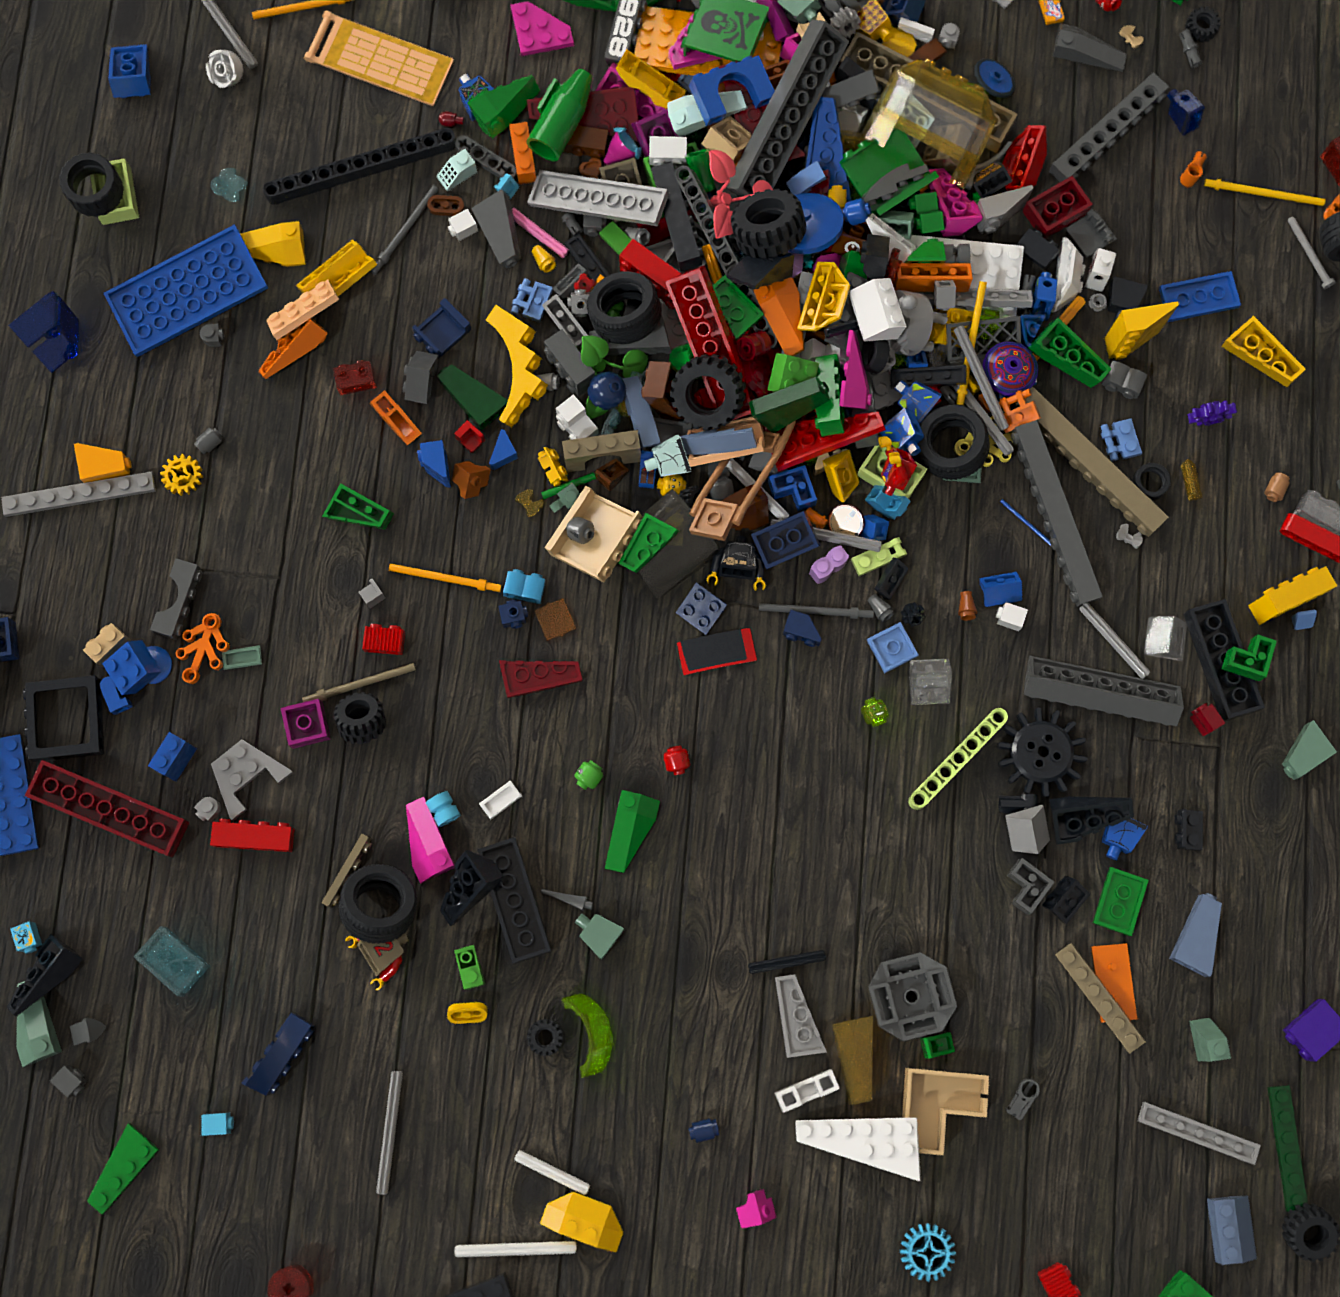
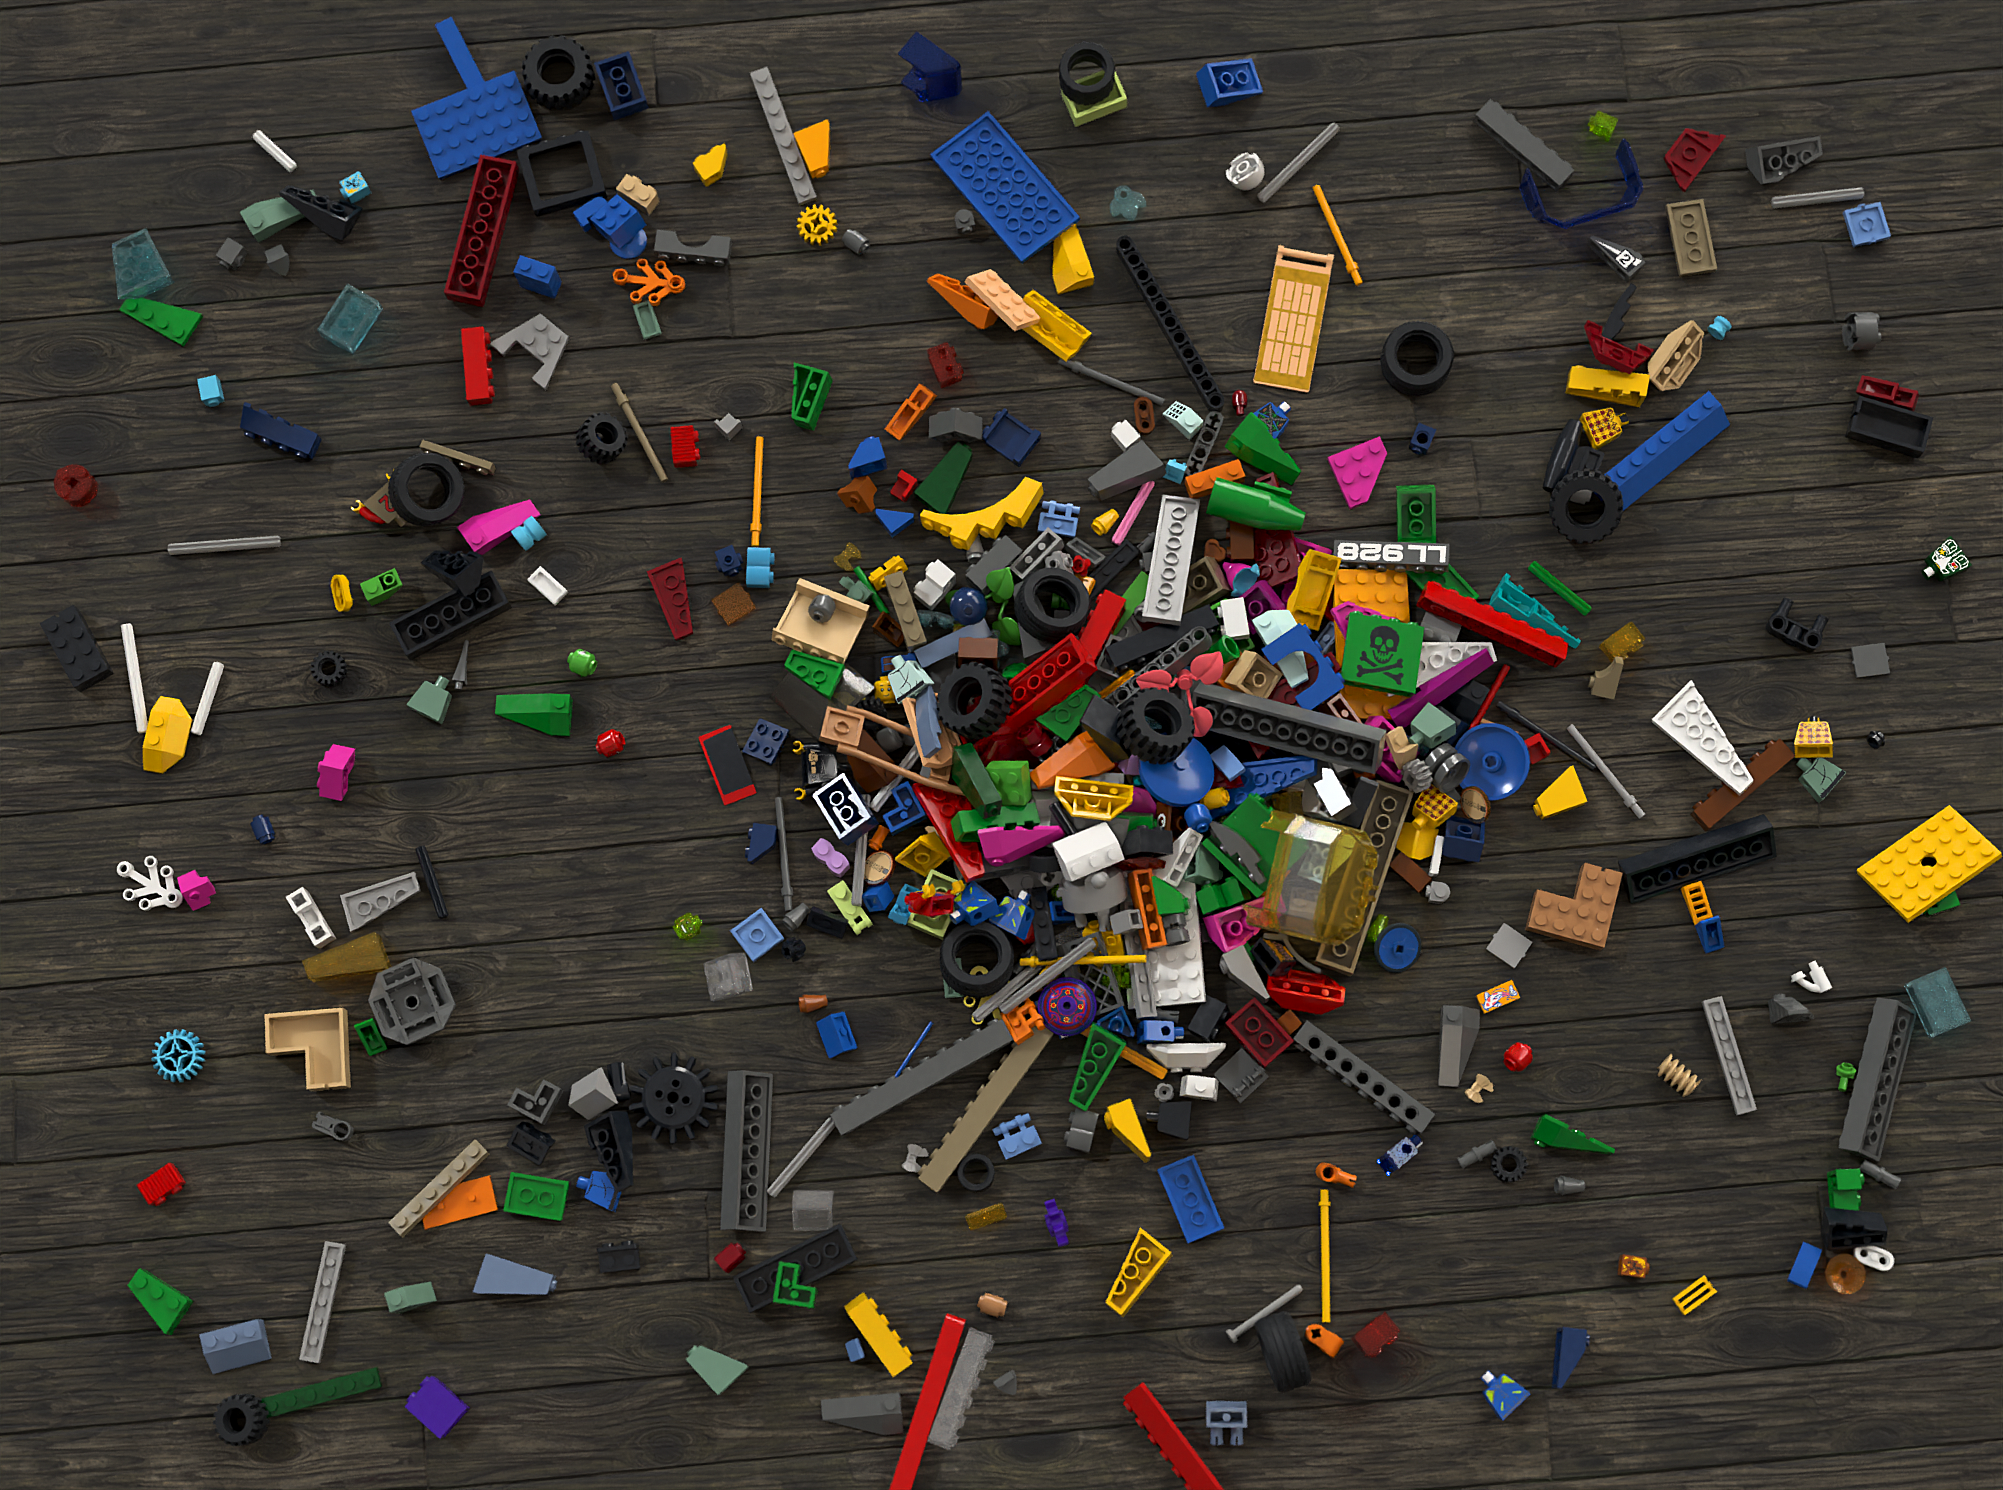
camera: 85 degrees right, 0 degrees up
light grey plate [194,797,221,822] -> none
magenta brick [281,699,331,749] -> none
clear neon green windscreen [562,994,613,1077] -> none
white wing [796,1118,921,1181] -> none
yellowish green beam [908,708,1008,810] -> none
white brick [996,602,1028,631] -> none
none -> clear light blue wedge [112,228,173,299]
none -> white plant [117,856,183,911]
none -> dark pink brick [317,744,355,801]
none -> yellow slope [693,144,728,187]
none -> dark orange slope [1276,1009,1302,1035]

